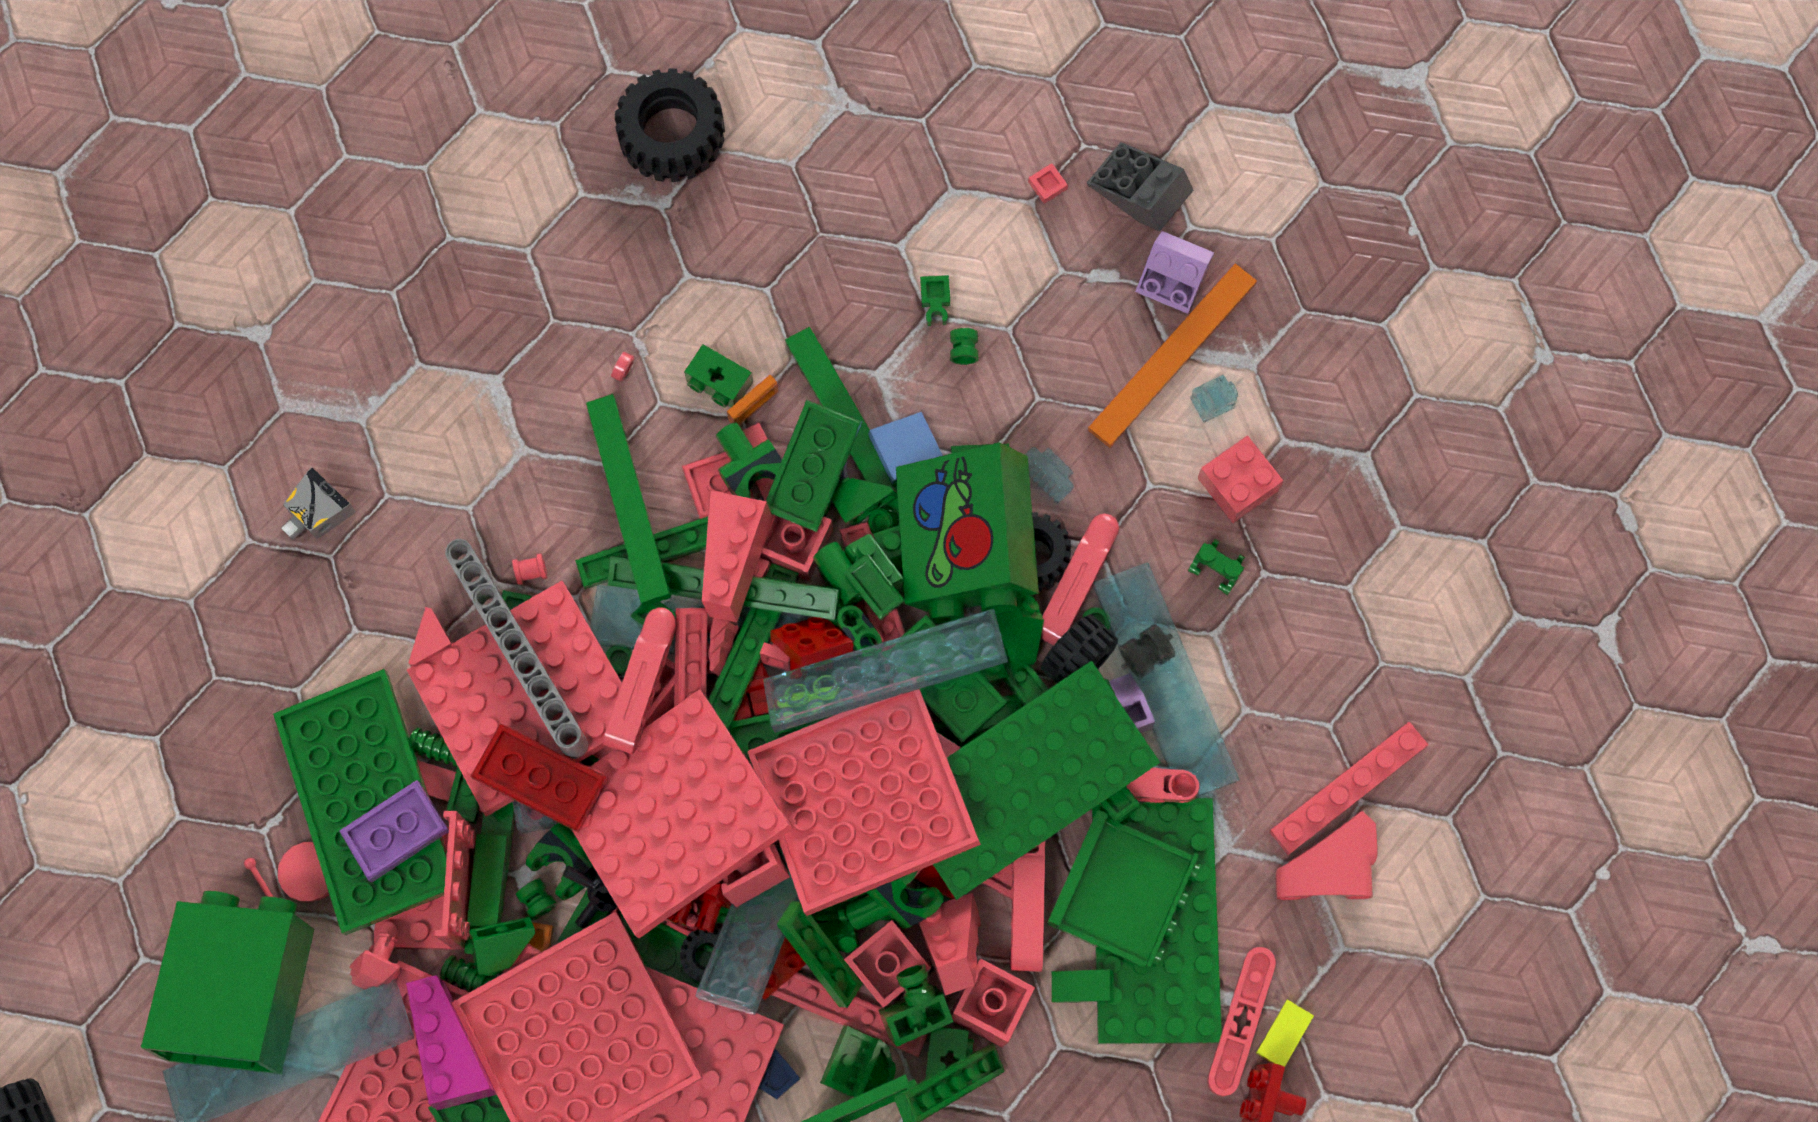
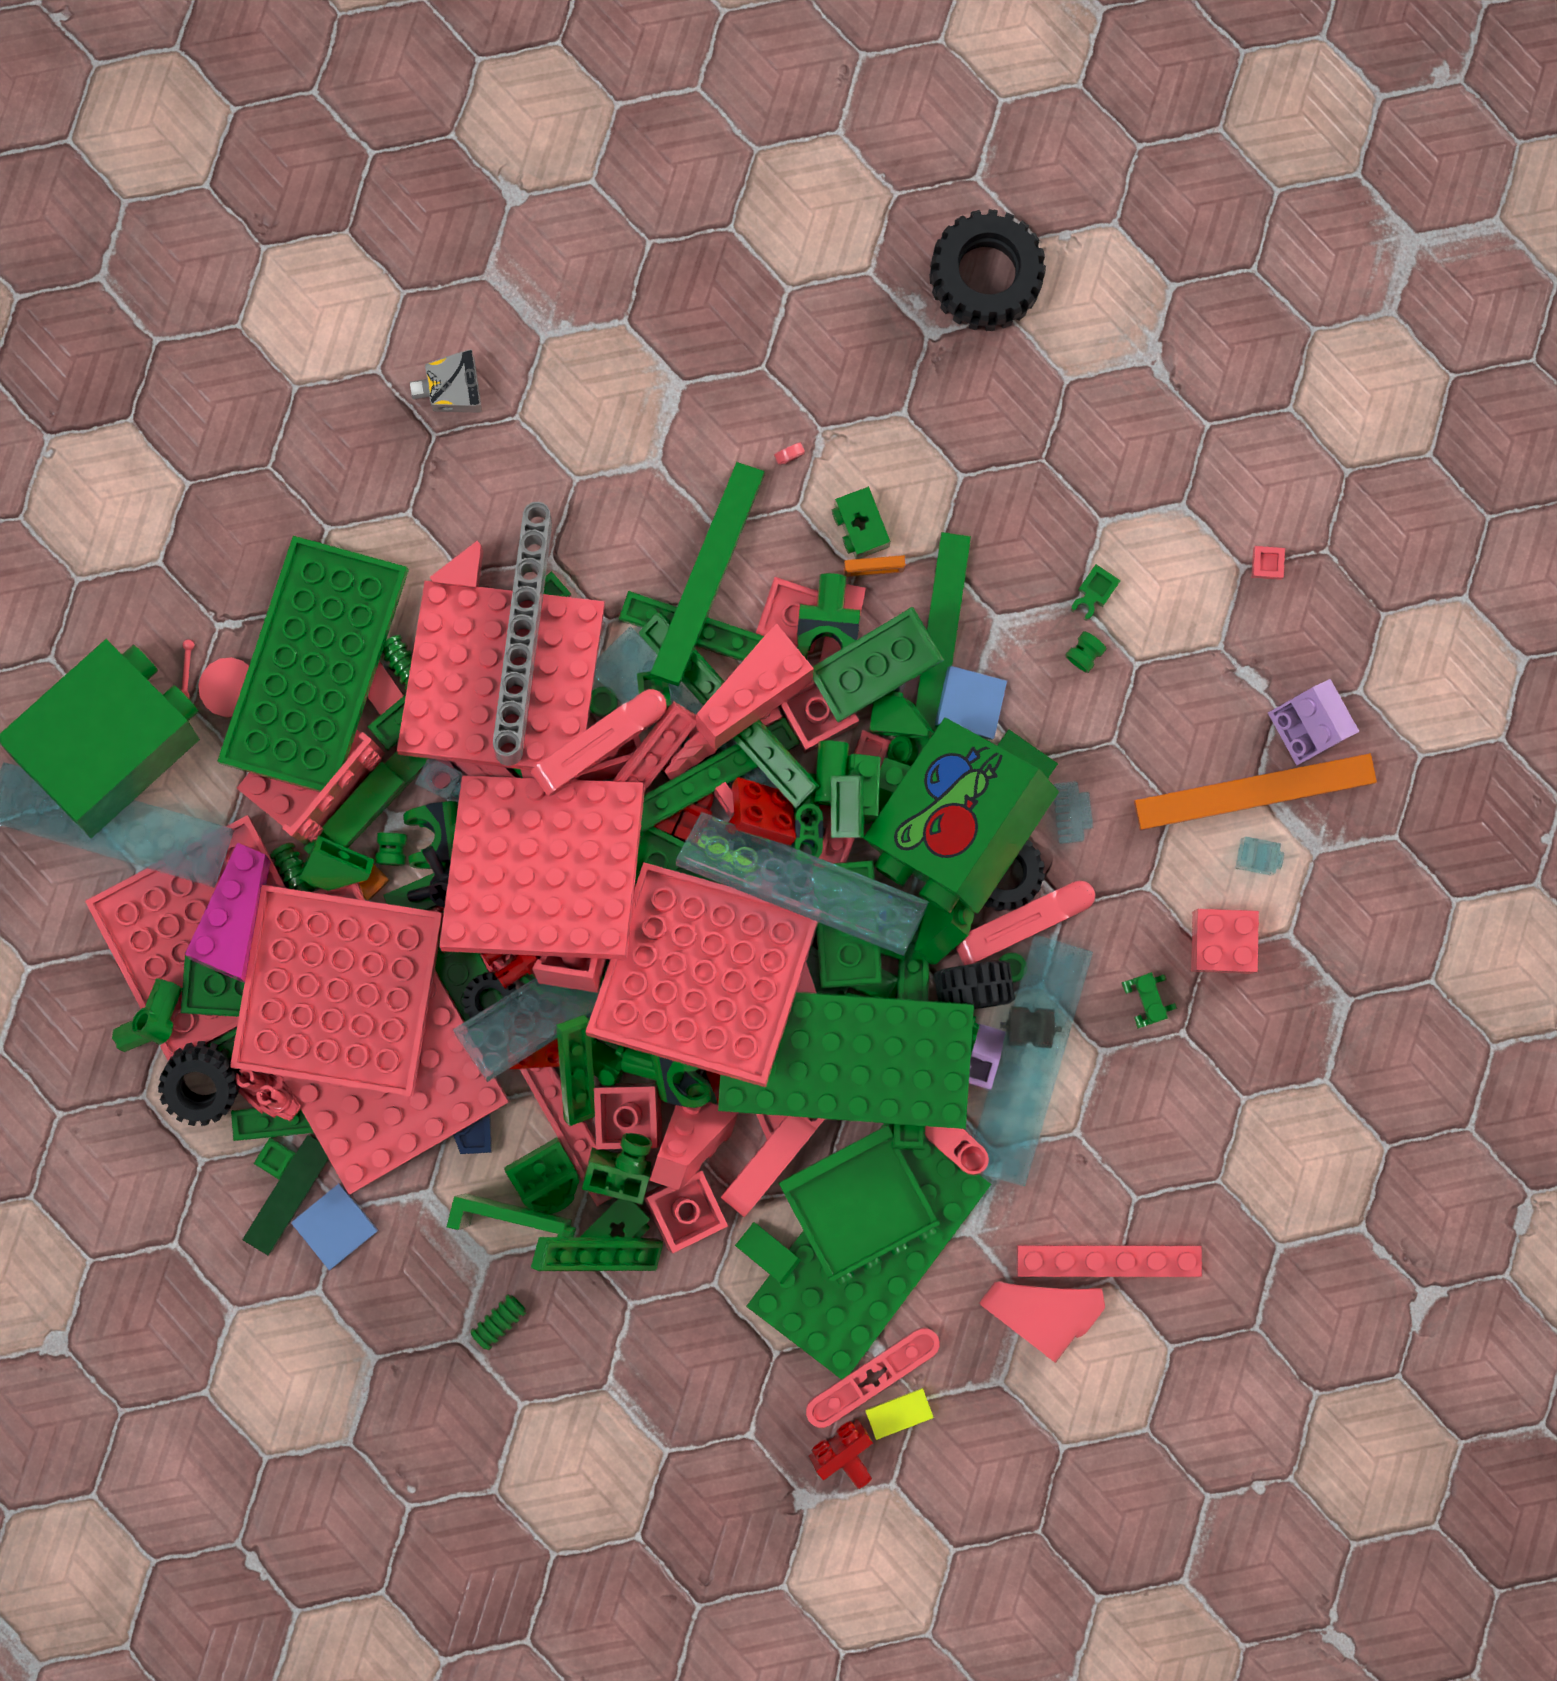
camera: 30 degrees right, 10 degrees up
medium lavender tile [340,780,449,883] -> none
coral connector [349,933,399,992] -> none
red tile [470,723,608,833] -> none
coral bush [512,553,547,585] -> none
dark grey slope [1087,142,1194,231] -> none

